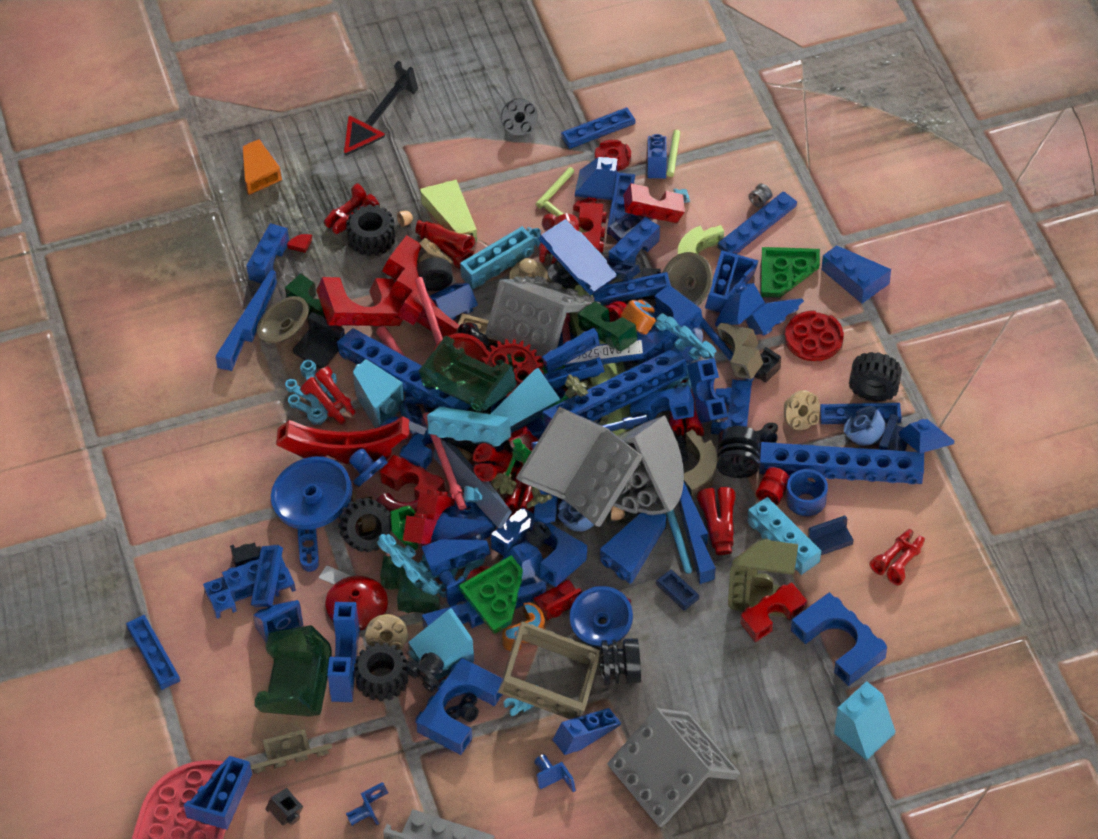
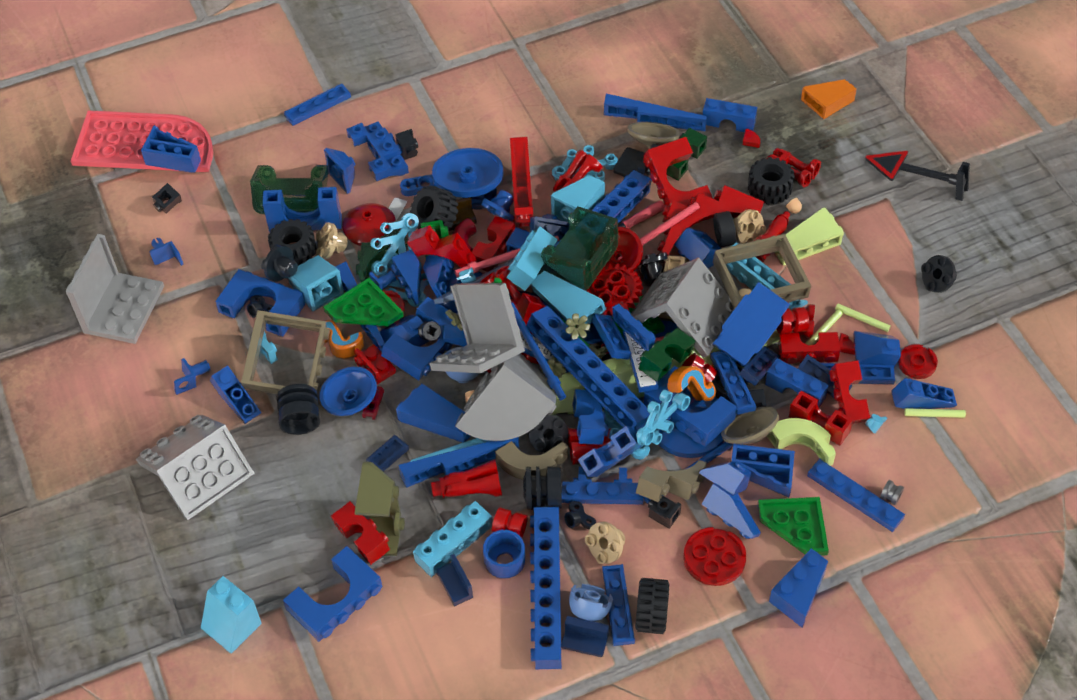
camera: 85 degrees right, 0 degrees up
blue plate [251,545,283,608] -> none
dark tan bracket [251,729,333,774] -> none
blue tile [561,107,636,149] -> none
red piece [869,529,925,585] -> none
blue slope [898,419,954,454] -> none
none -> dark tan window [713,234,811,308]
none -> red arch [788,391,853,446]

